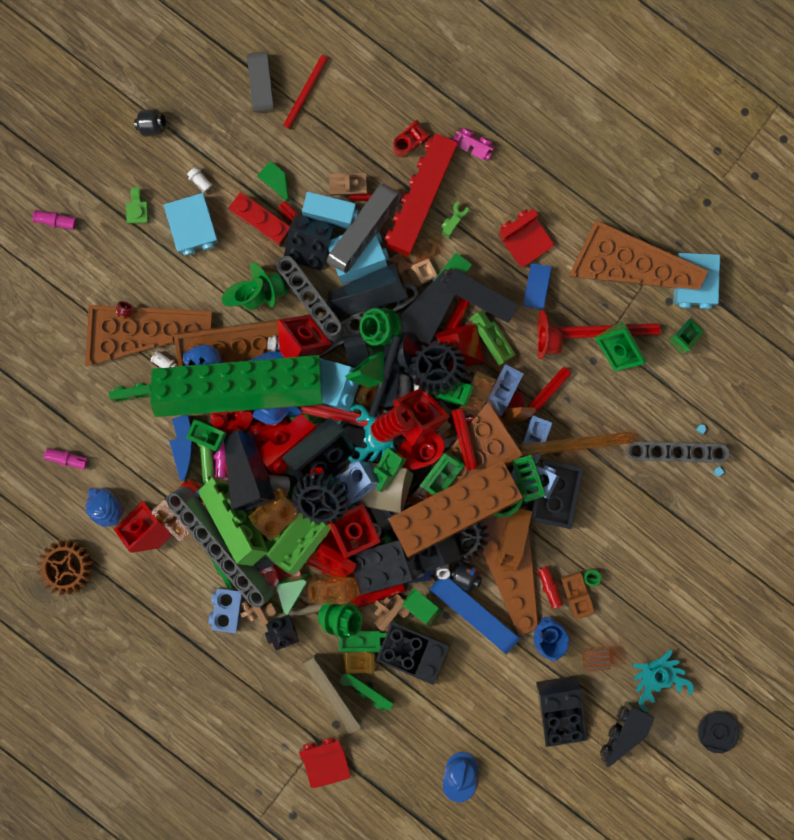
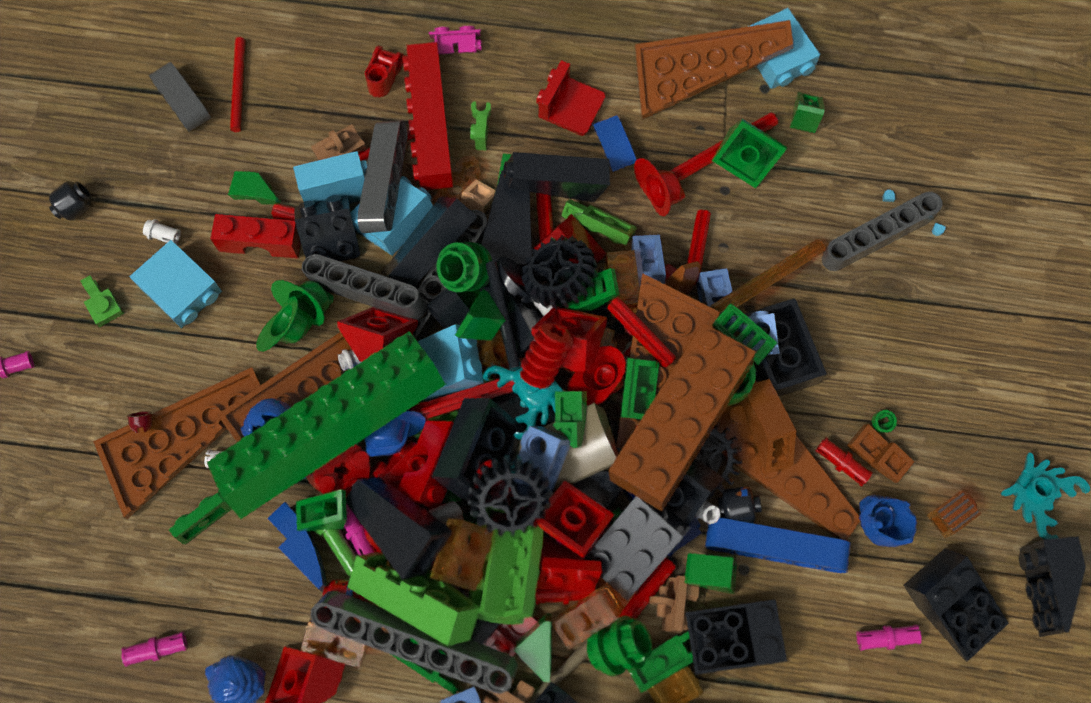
camera: 30 degrees left, 15 degrees down
none -> dark pink pin [856,624,922,651]

